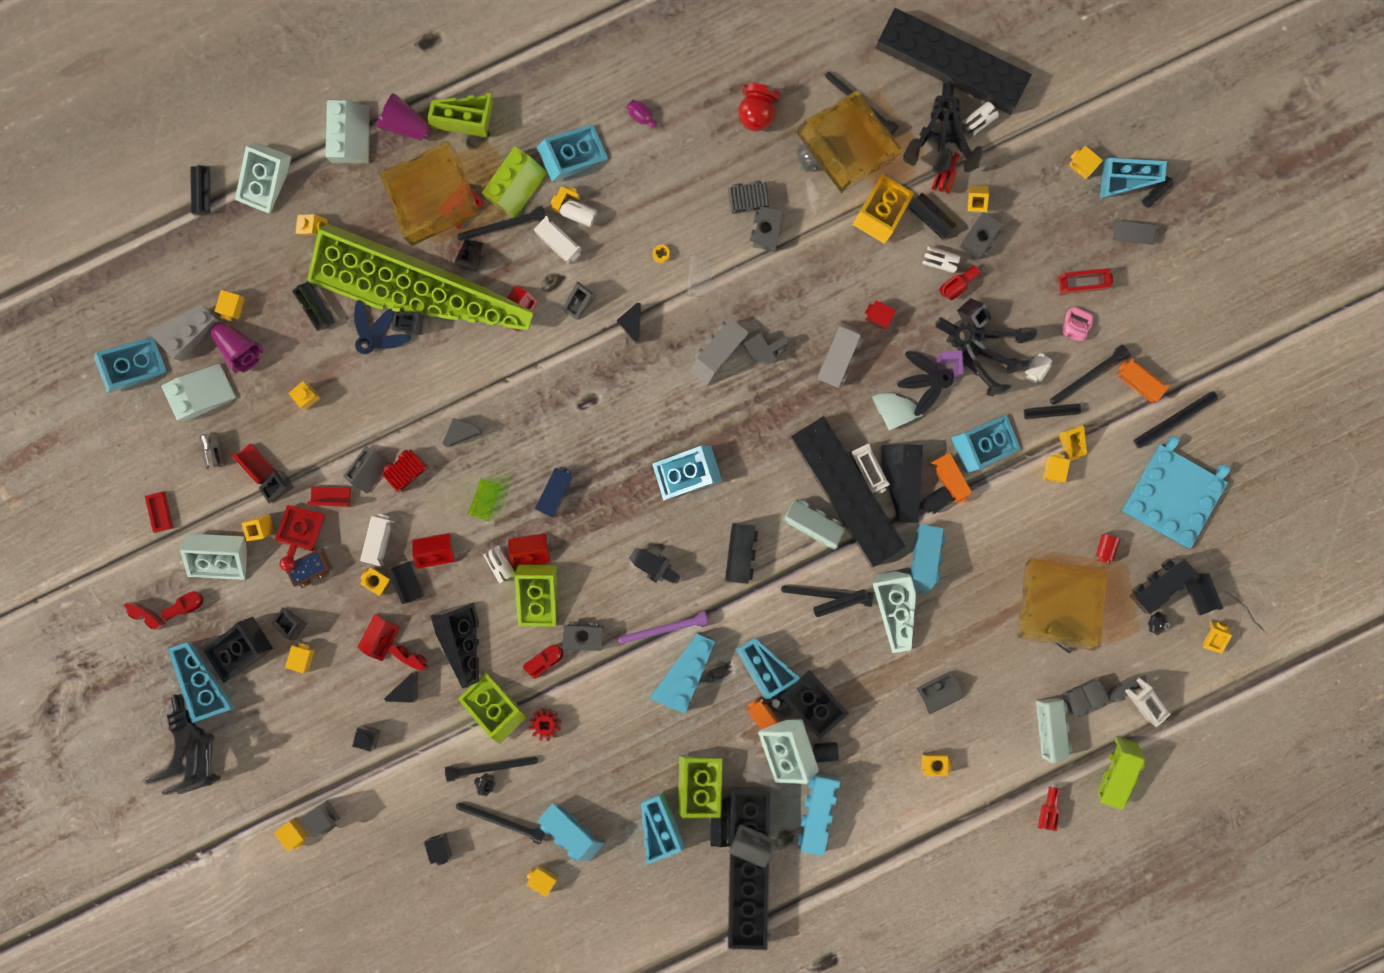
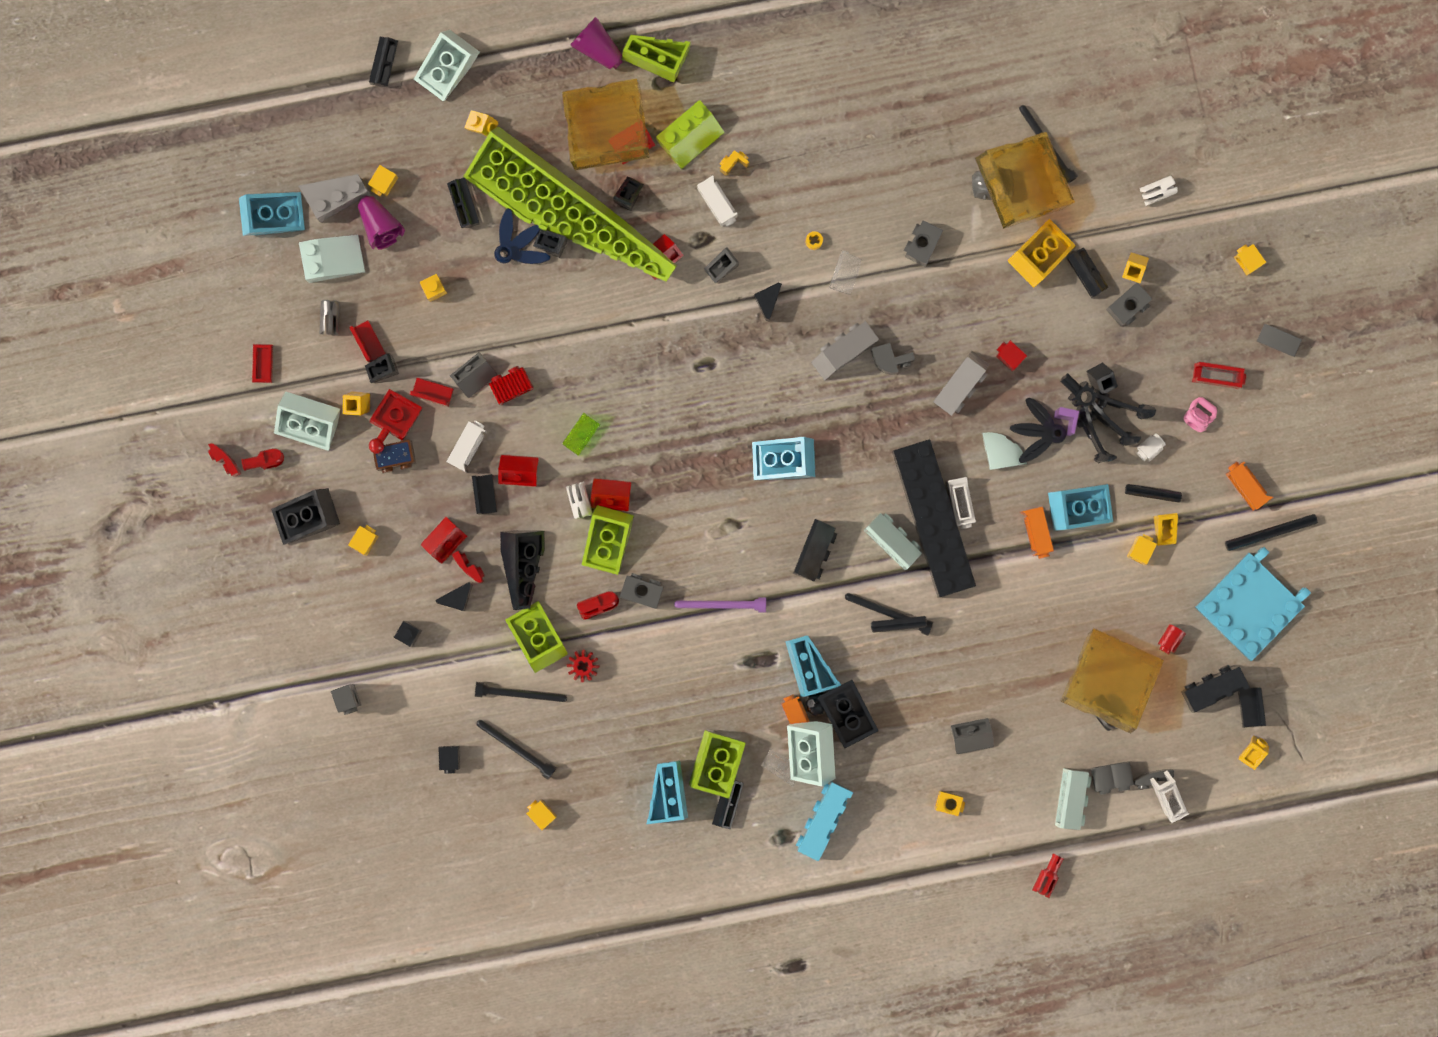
camera: 10 degrees right, 0 degrees up
black piece [143,694,221,795] -> none
medium azure wedge [168,642,235,723] -> none
black slope [272,607,308,641] -> none
yellow brick [274,818,308,852] -> none
light aqua slope [326,100,370,163] -> none
yellow brick [360,567,392,596] -> none
dark grey slope [443,418,482,448] -> none
black piece [457,206,546,240] -> none
black piece [474,773,496,797] -> none
dark blue brick [535,466,574,518] -> none
medium azure slope [537,124,608,182] -> none
medium azure wedge [538,803,605,861] -> none
white arm [560,199,597,227] -> none
magenta plant [626,99,658,129] -> none
black hinge [629,548,680,584] -> none
medium azure wedge [649,633,715,713] -> none
dark grey brick [728,181,769,214] -> none
black brick [728,787,771,950] -> none
dark grey panel [729,825,776,867] -> none
red tile [738,83,780,132] -> none
black brick [812,742,839,763] -> none
light aqua wedge [873,571,916,653] -> none
black brick [875,8,1032,115] -> none
black wedge [881,444,923,523] -> none
black piece [903,81,983,174] -> none
medium azure wedge [909,524,945,594] -> none
white arm [922,246,960,273] -> none
black brick [922,486,953,515] -> none
red arm [931,151,960,194] -> none
red arm [939,265,981,301] -> none
black piece [1050,344,1131,405] -> none
lime wedge [1098,736,1146,810] -> none
medium azure wedge [1100,158,1167,198] -> none
black axle [1141,176,1174,208] -> none
black piece [1148,611,1170,635] -> none

